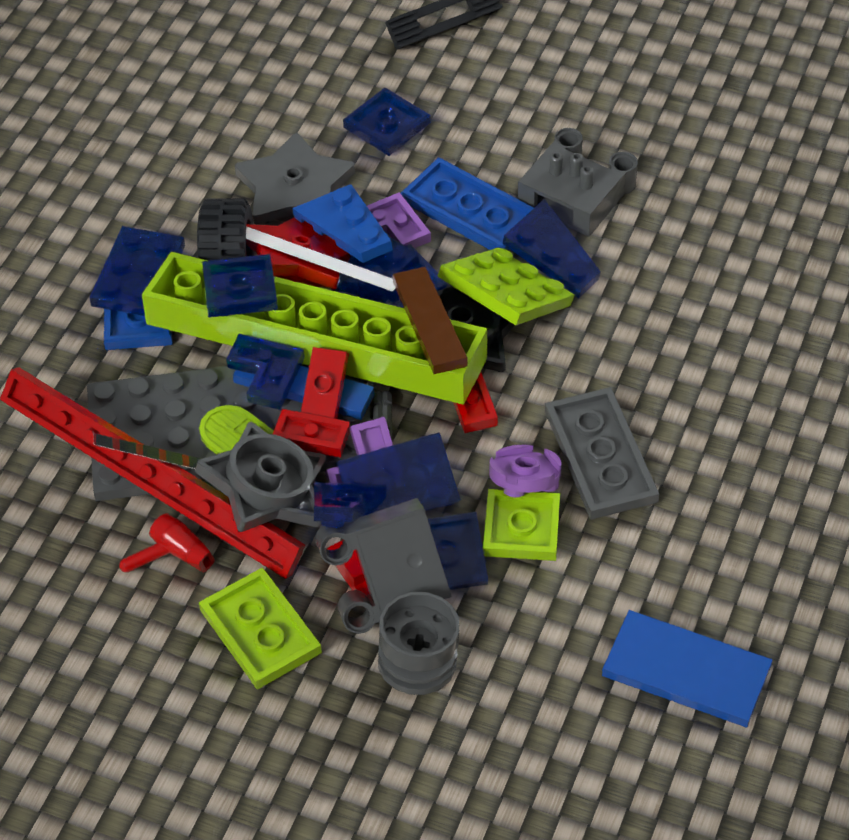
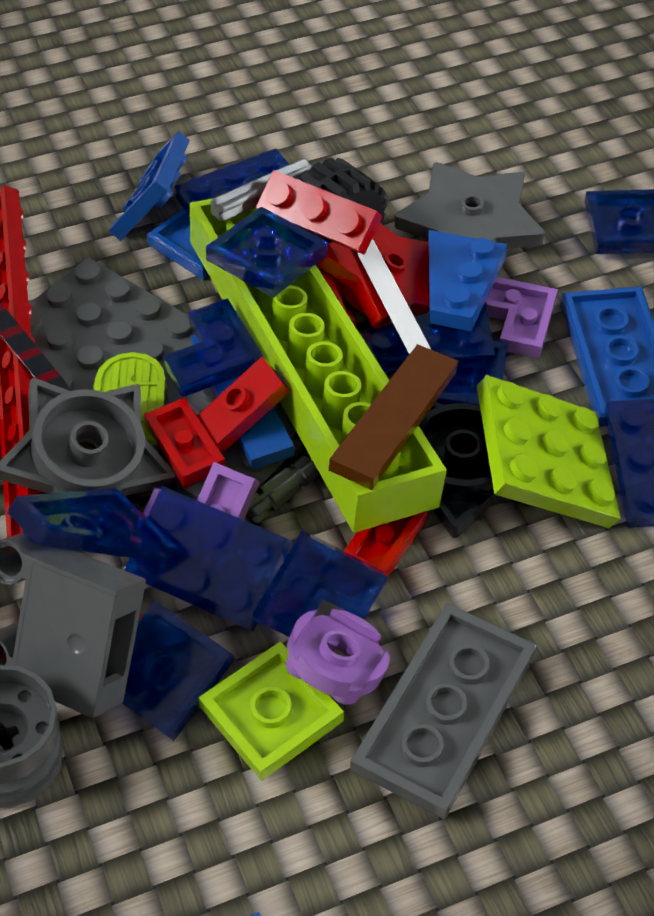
camera: 45 degrees right, 0 degrees up
none -> blue wing [109,131,190,241]
none -> axle [210,159,313,222]
none -> clear blue plate [253,530,389,637]
none -> plate [256,170,383,255]

